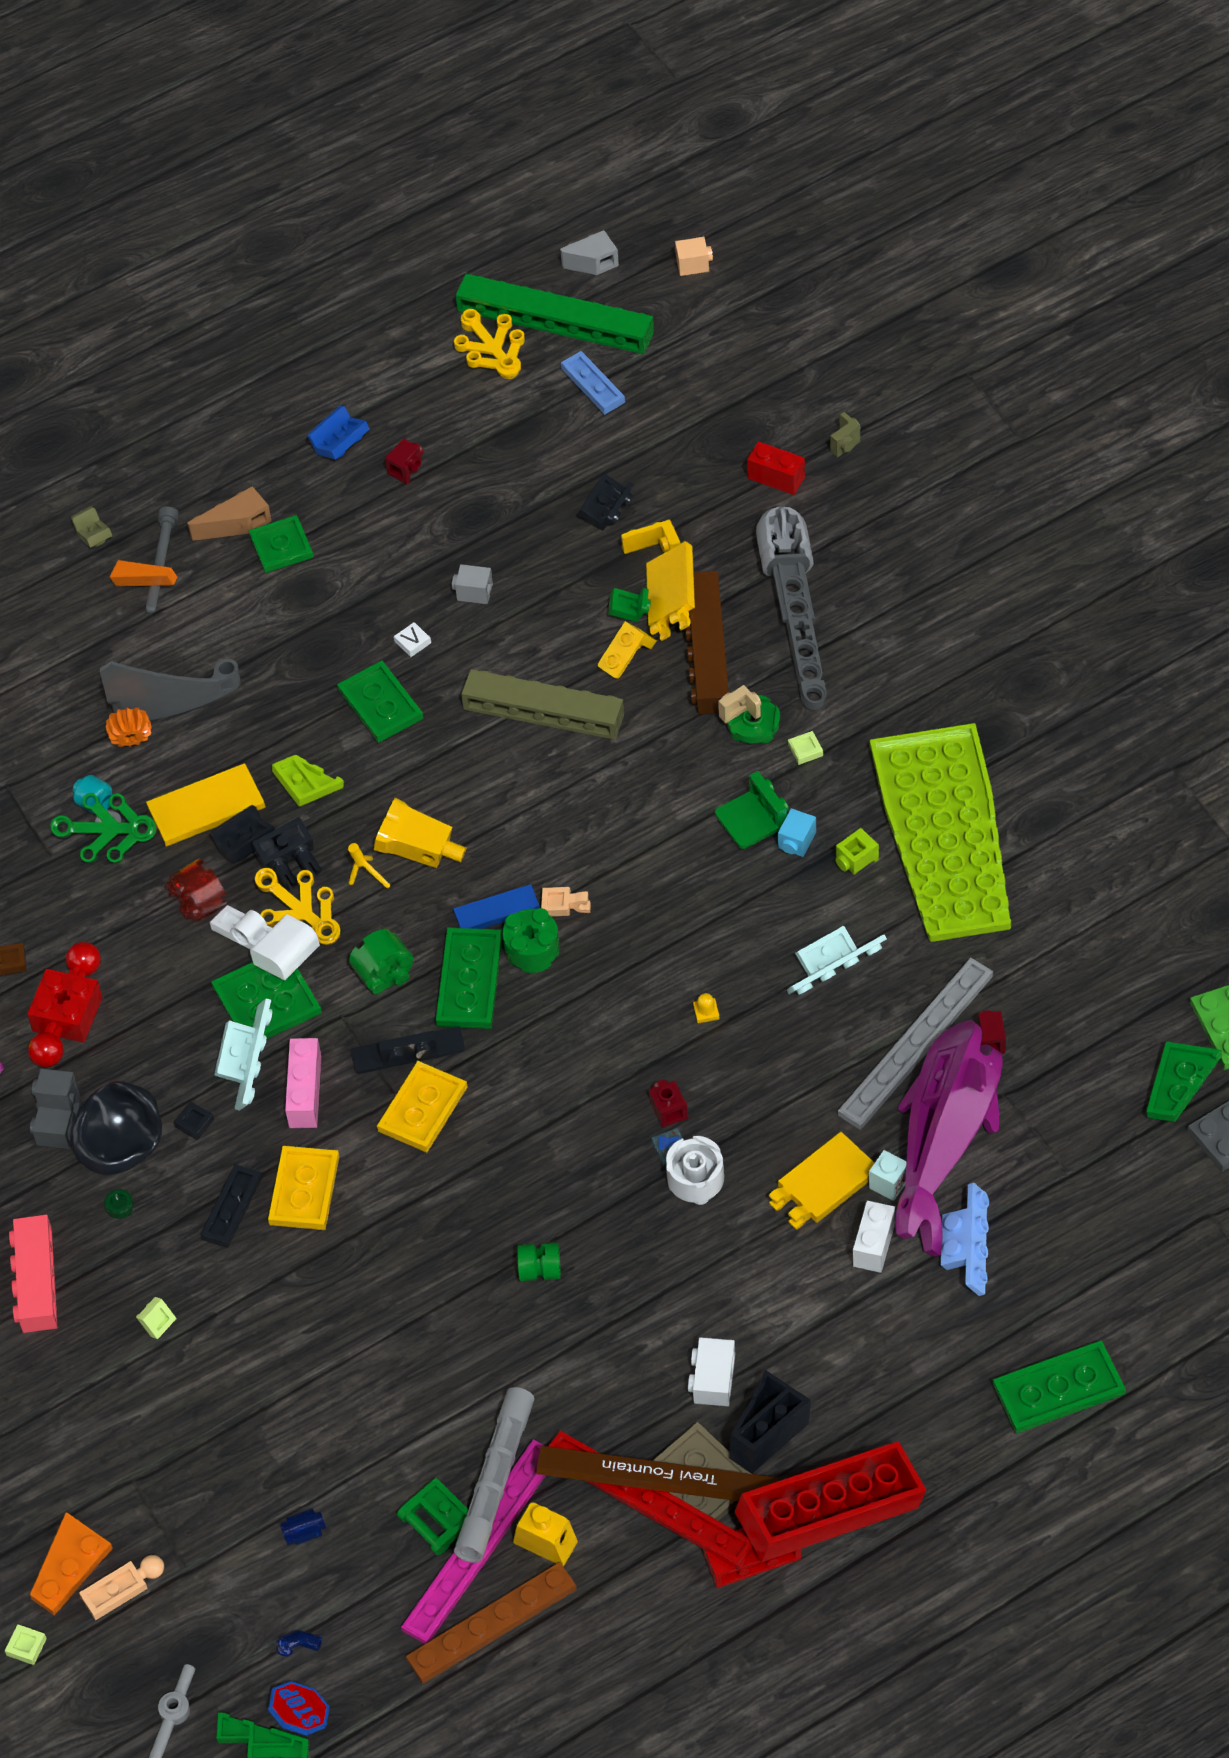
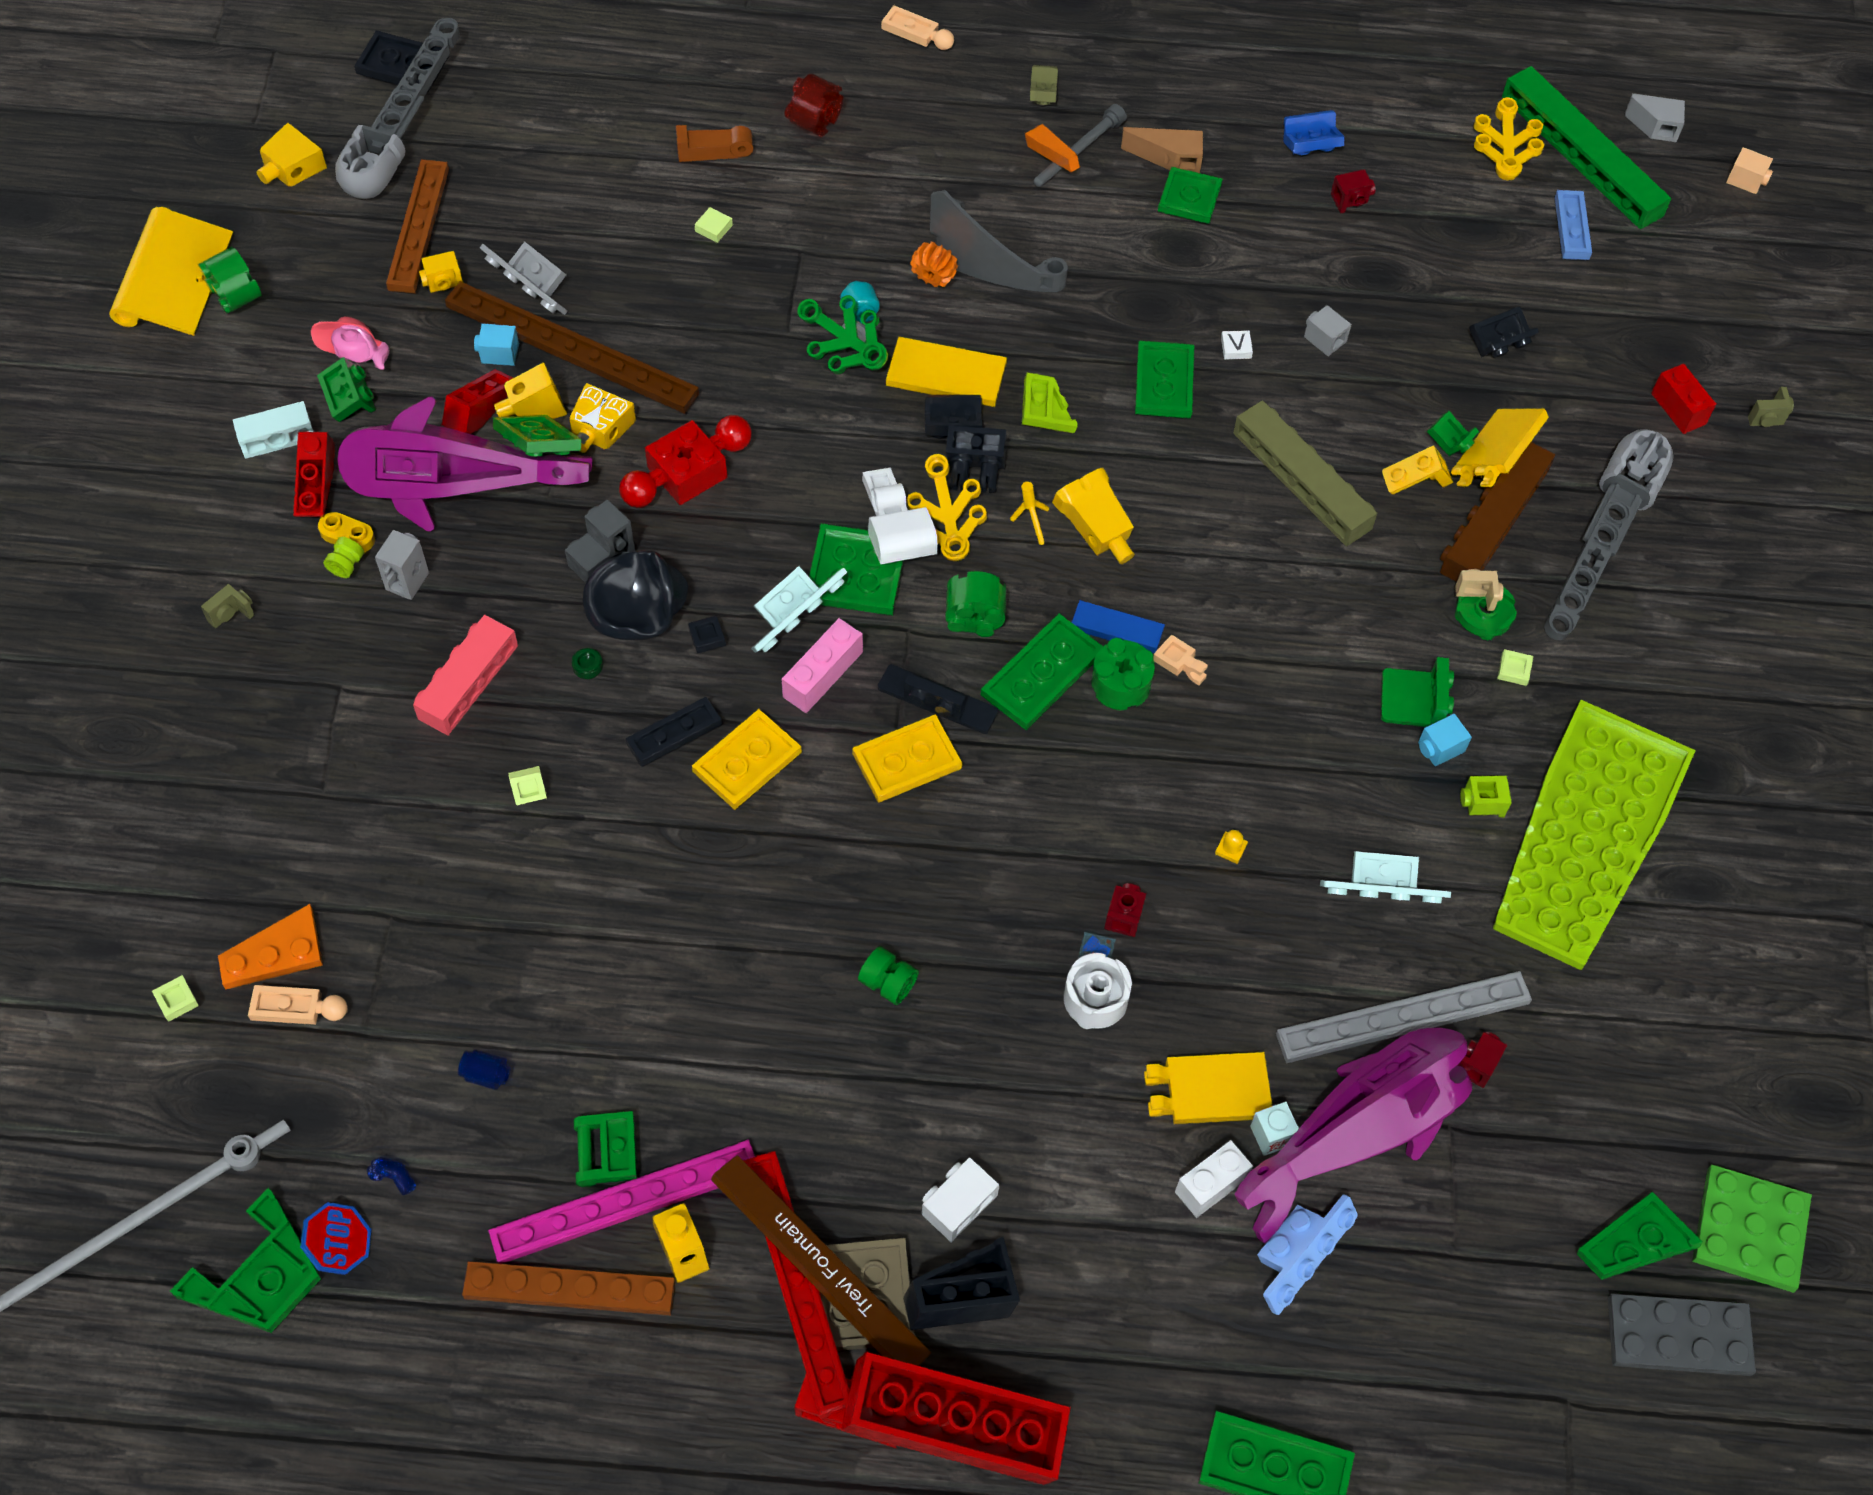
camera: 30 degrees right, 5 degrees up
clear red brick [165,858,227,922] -> none
light grey piece [454,1387,534,1563] -> none
yellow bracket [621,519,680,554] -> none

